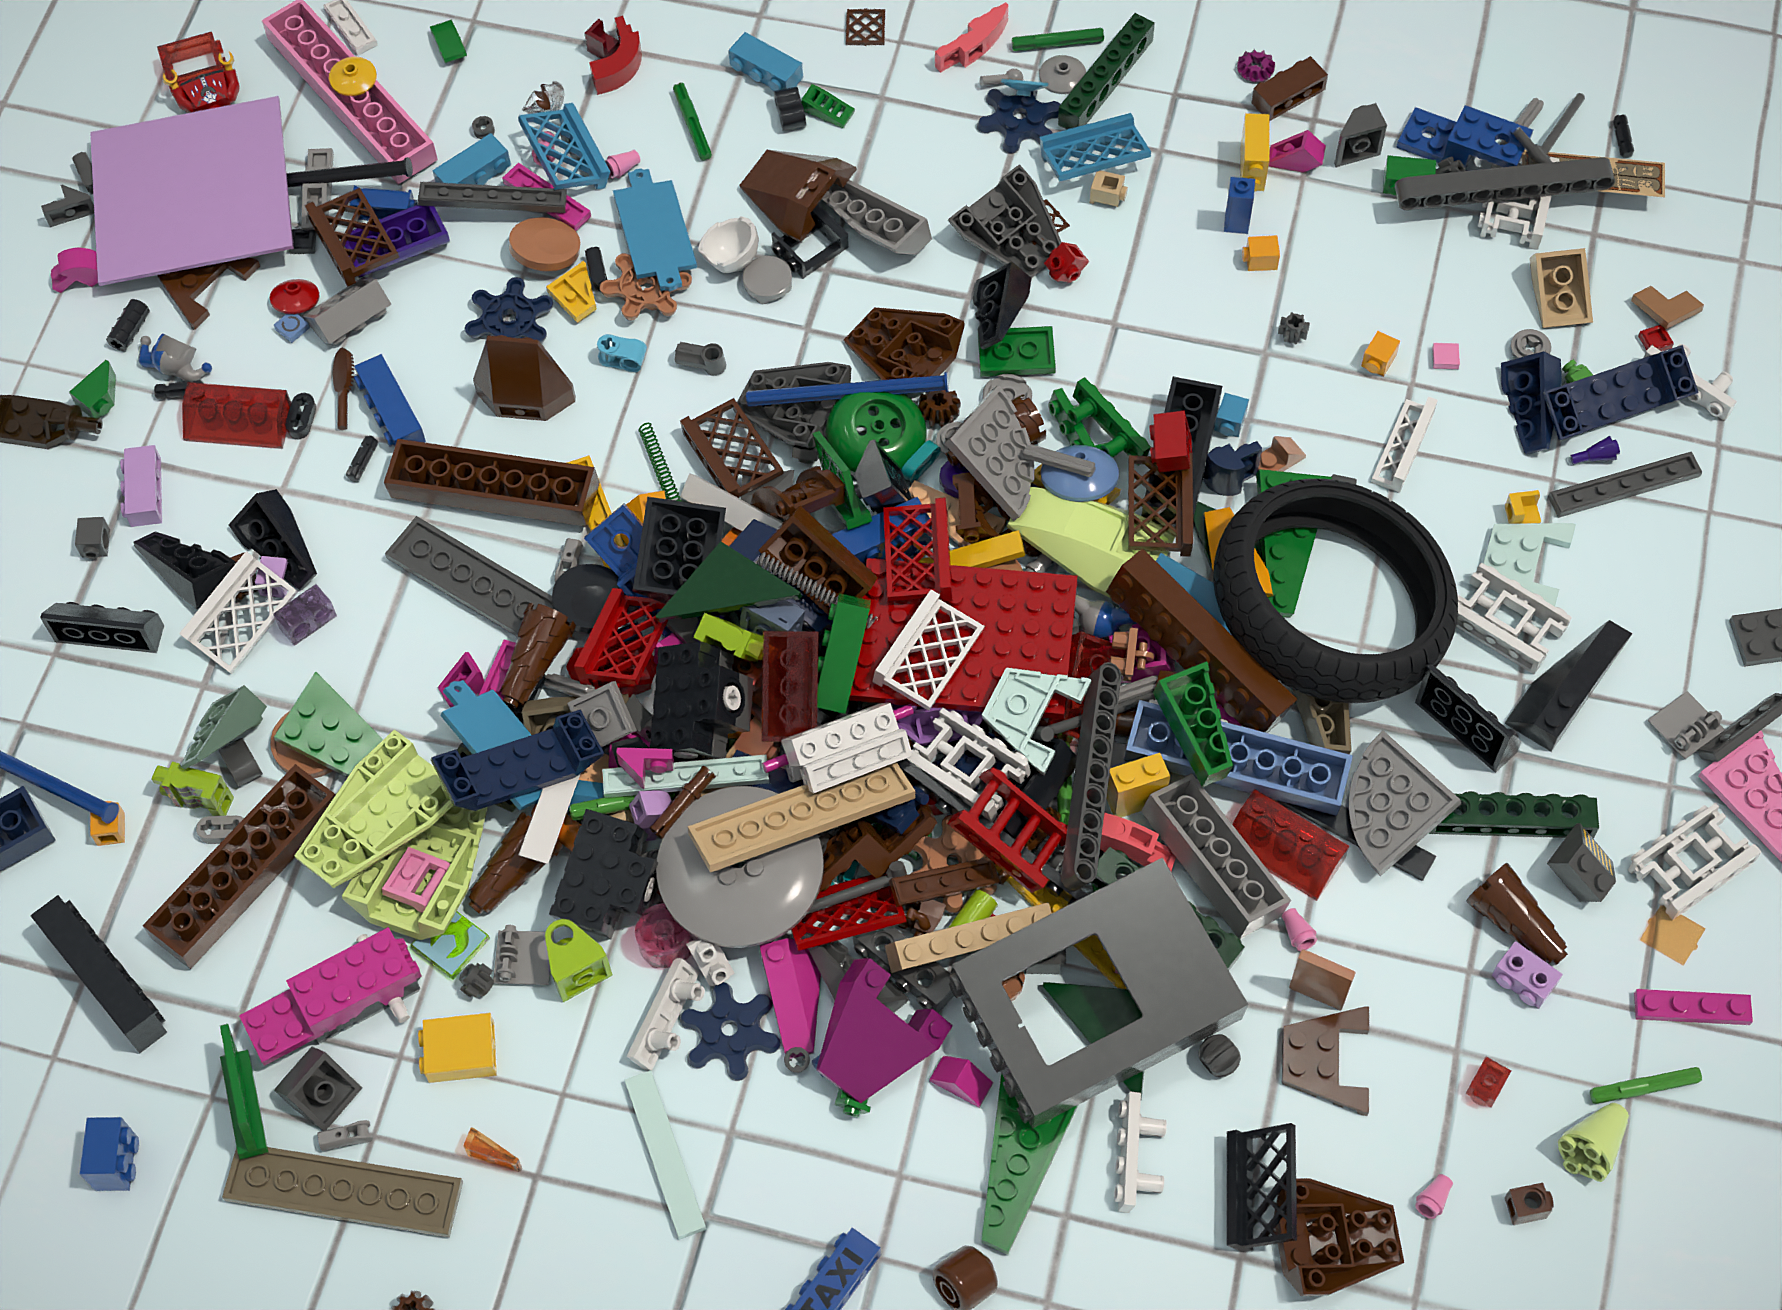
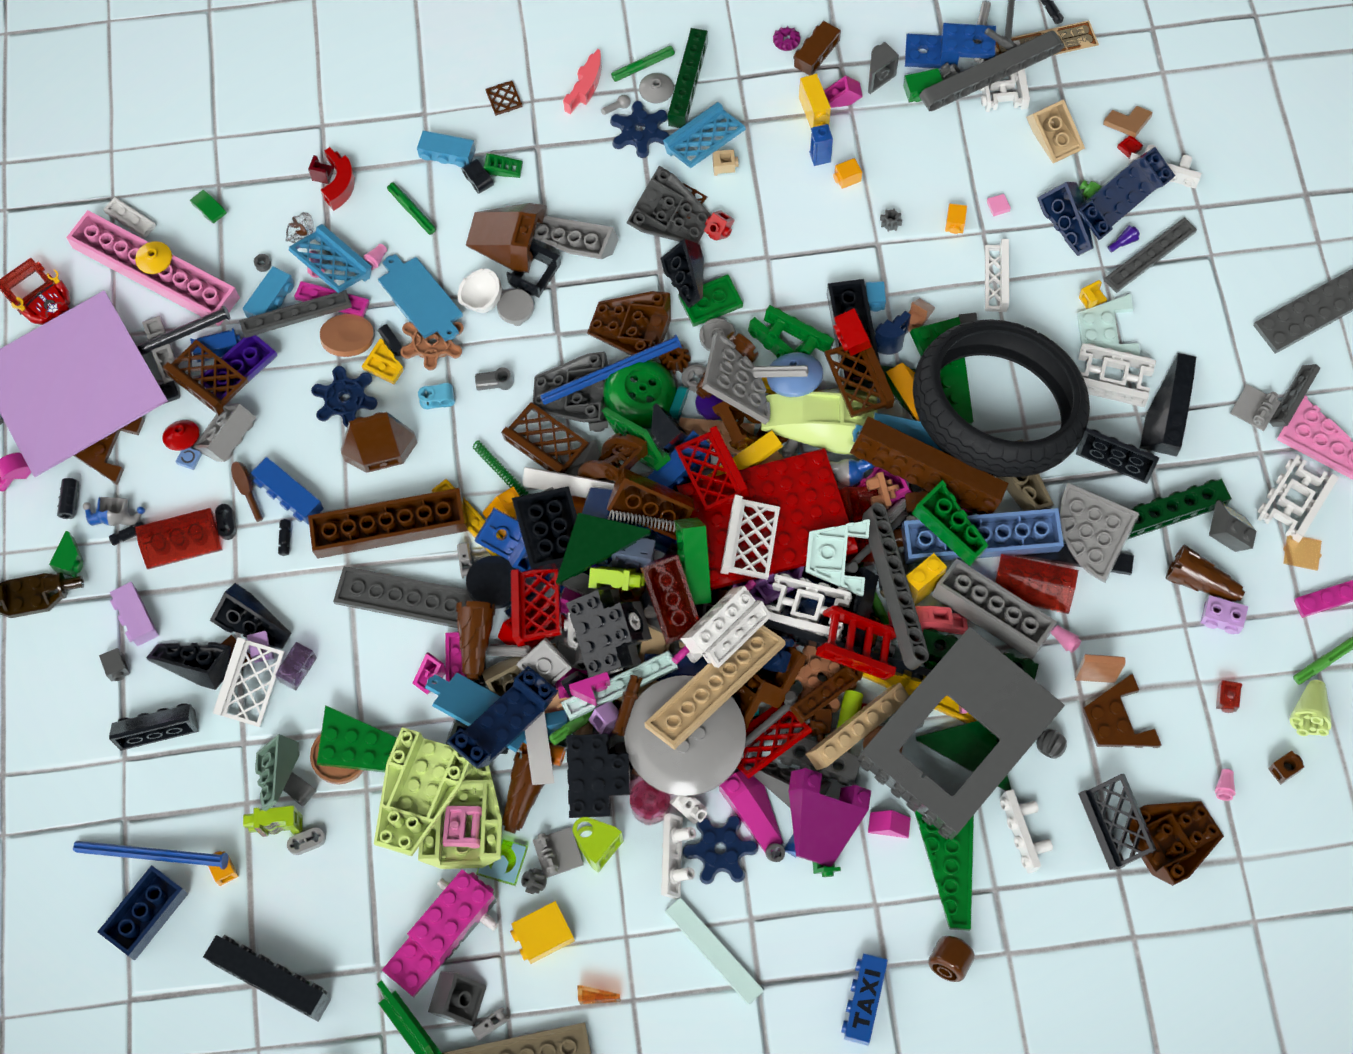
camera: 20 degrees left, 5 degrees up
reddish brown brick [142,764,336,969] -> none
medium azure dish [1001,79,1049,96] -> none
light grey gear [1510,329,1551,358] -> none

